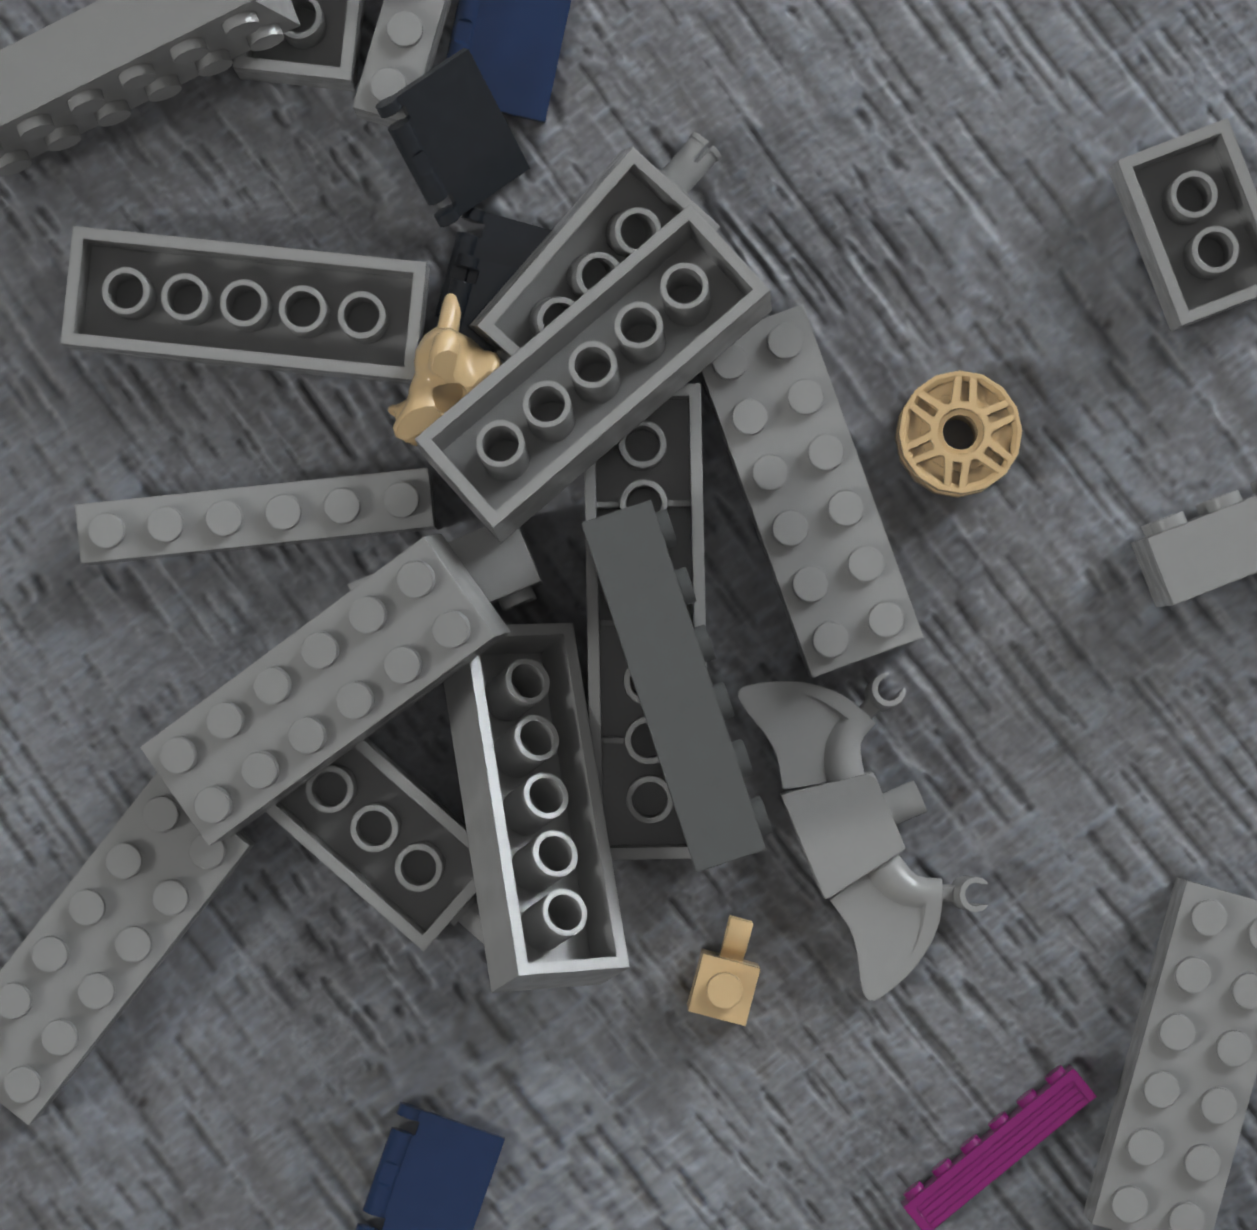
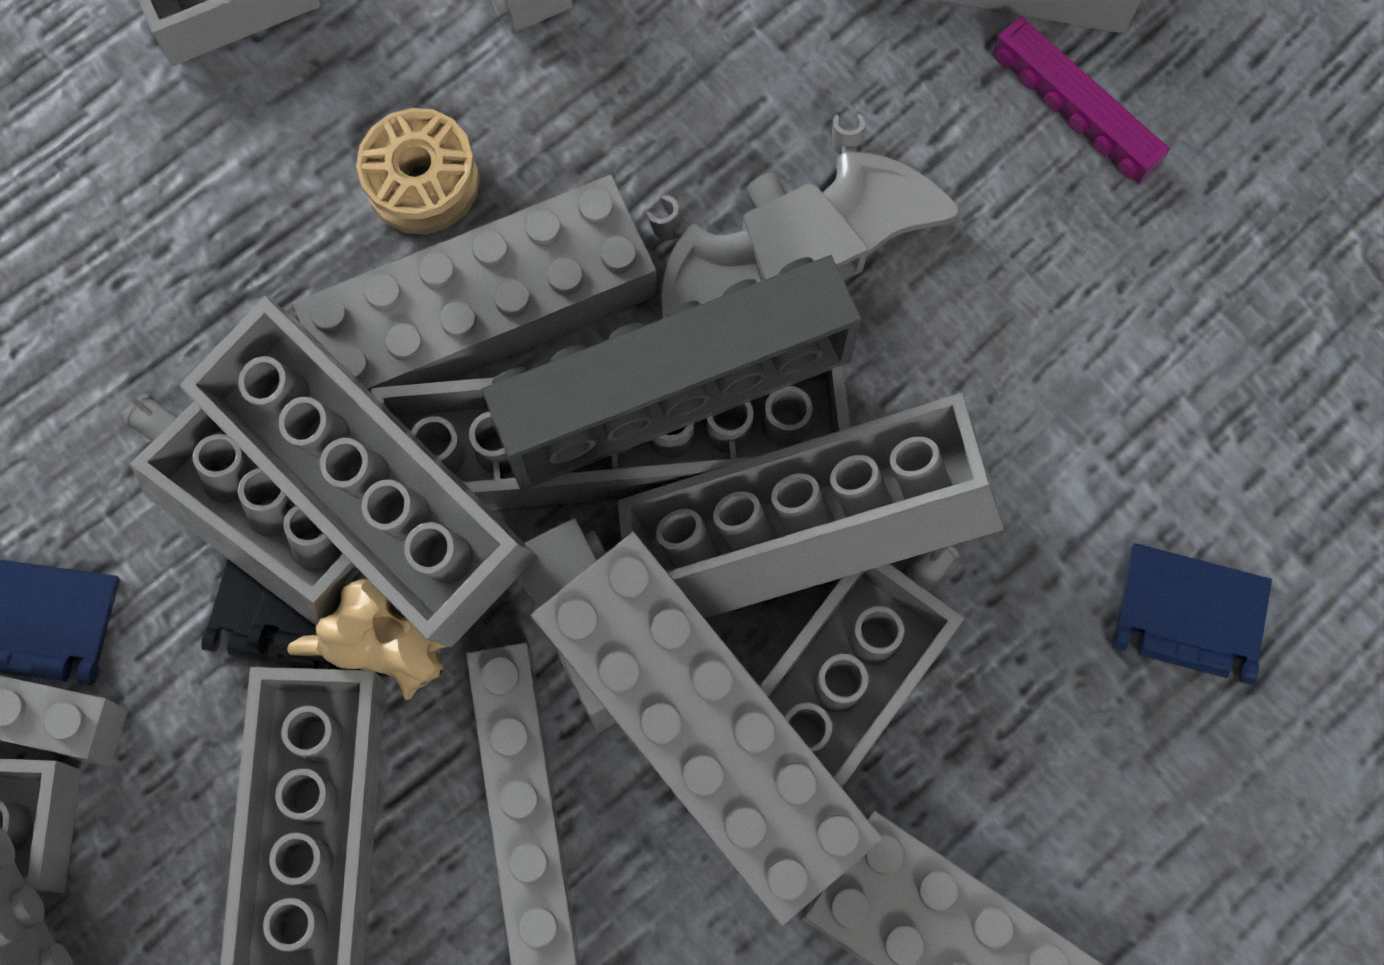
camera: 90 degrees left, 15 degrees down
black piece [376,48,530,227] -> none
tan brick [687,915,760,1026] -> none

